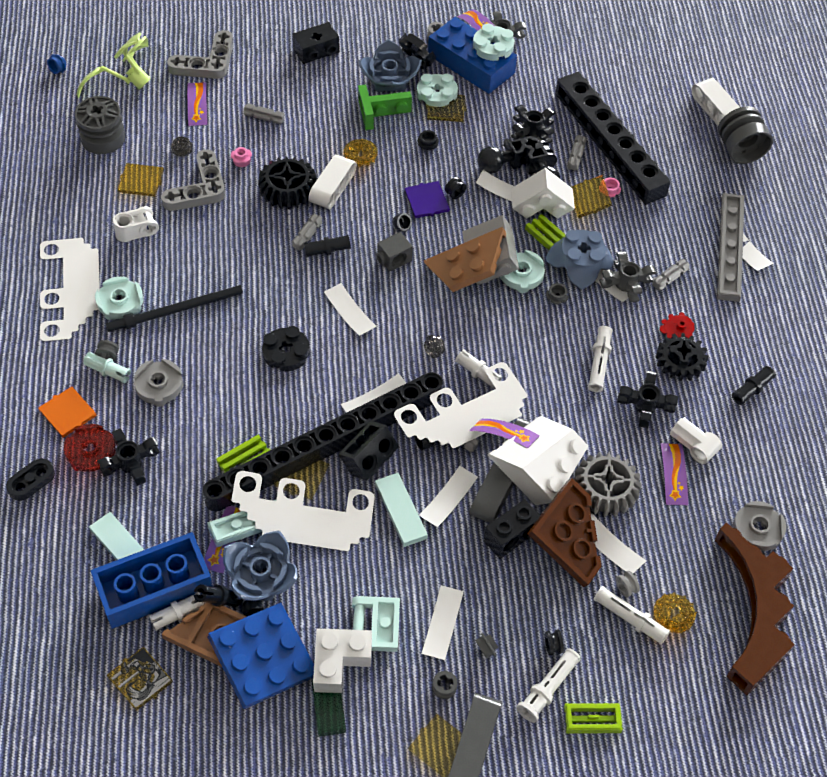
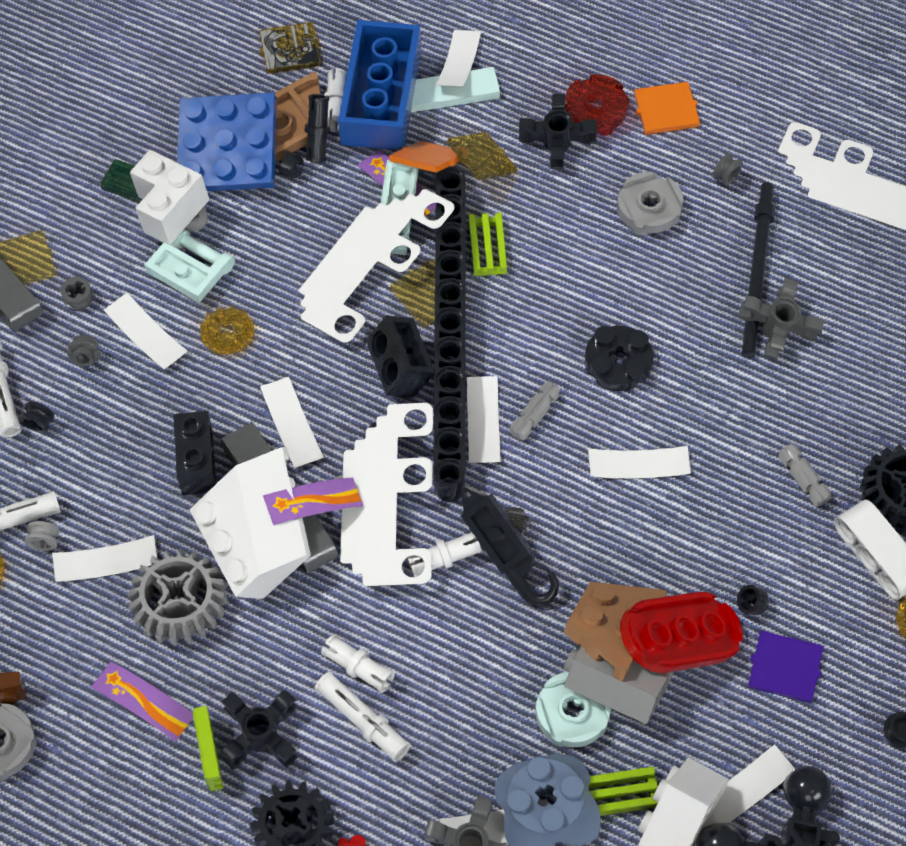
camera: 125 degrees right, 5 degrees up
black plate [6,458,55,501] -> none
light aqua axle [83,352,131,384] -> none
light aqua plate [95,276,143,320] -> none
sand blue brick [223,531,297,601] -> none
black pin [304,235,351,257] -> none
light aqua tile [375,473,428,547] -> none
dark grey brick [376,232,413,272] -> none
black bush [445,177,467,199] -> none
reddish brown plate [527,478,602,587] -> none
dark grey plate [546,283,569,305] -> none
white piece [670,418,722,464] -> none
none -> lime tile [192,706,224,791]
none -> clear yellow gear [200,305,254,355]
none -> white pin [321,635,395,693]
none -> orange piece [389,141,467,173]
none -> white sticker [435,30,481,87]
none -> clear yellow piece [446,132,518,180]
none -> black plate [460,485,559,606]
none -> light grey axle [510,381,560,441]
none -> red tile [620,592,743,673]
none -> dark grey pin [738,278,824,360]

